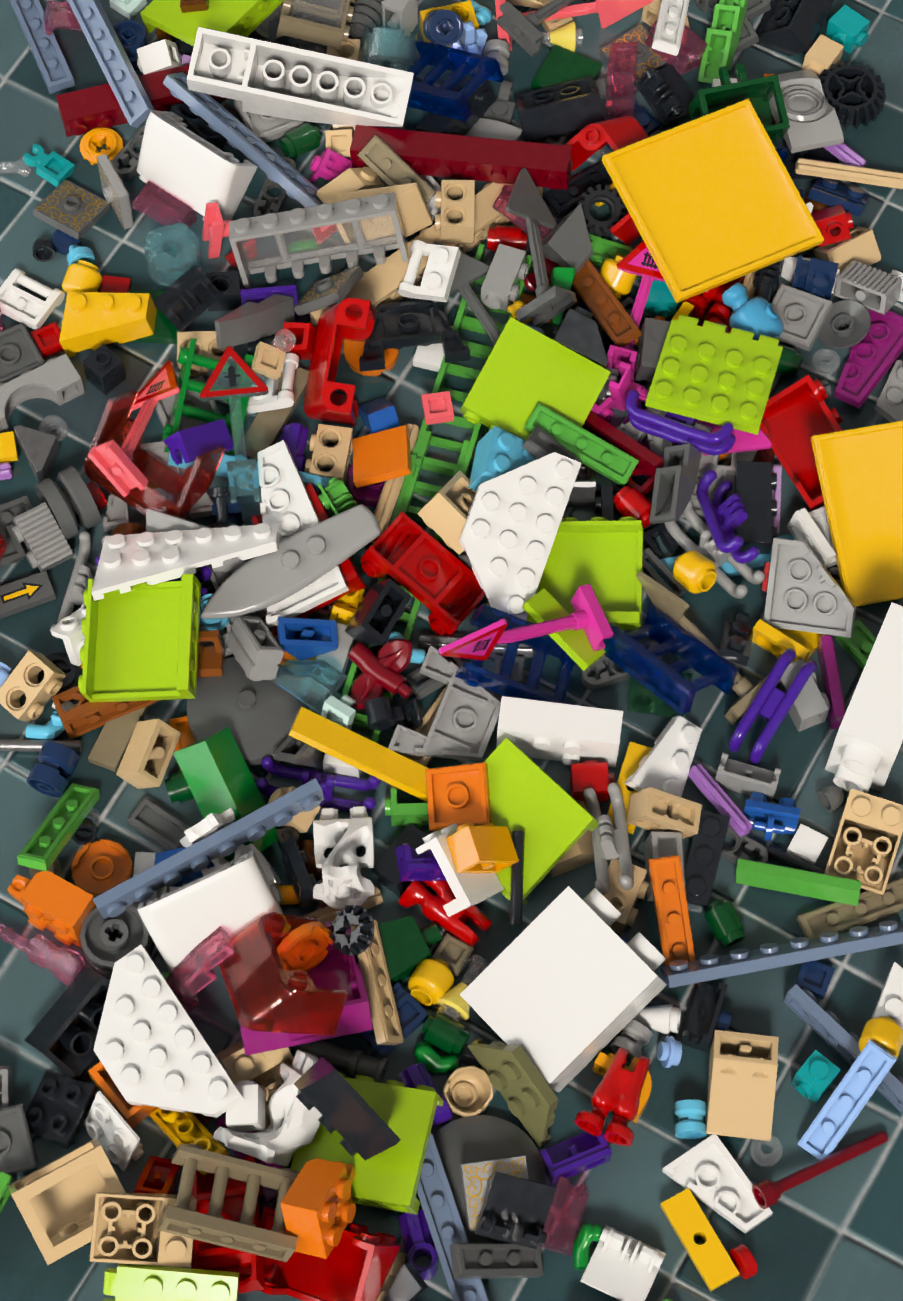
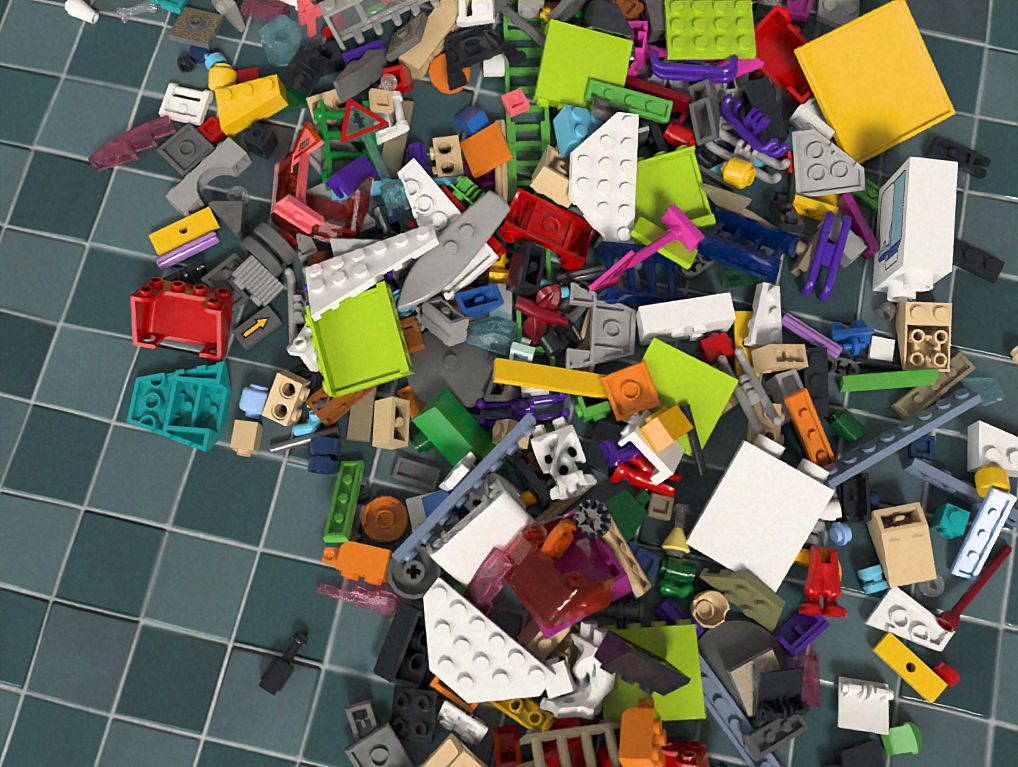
camera: 15 degrees left, 10 degrees up
red windscreen [303,298,376,426] -> none
dark purple piece [397,1210,438,1280] -> none
yellow head [408,958,454,1006] -> none
green arm [573,1222,602,1270] -> none
light grey hinge [715,752,781,802] -> none

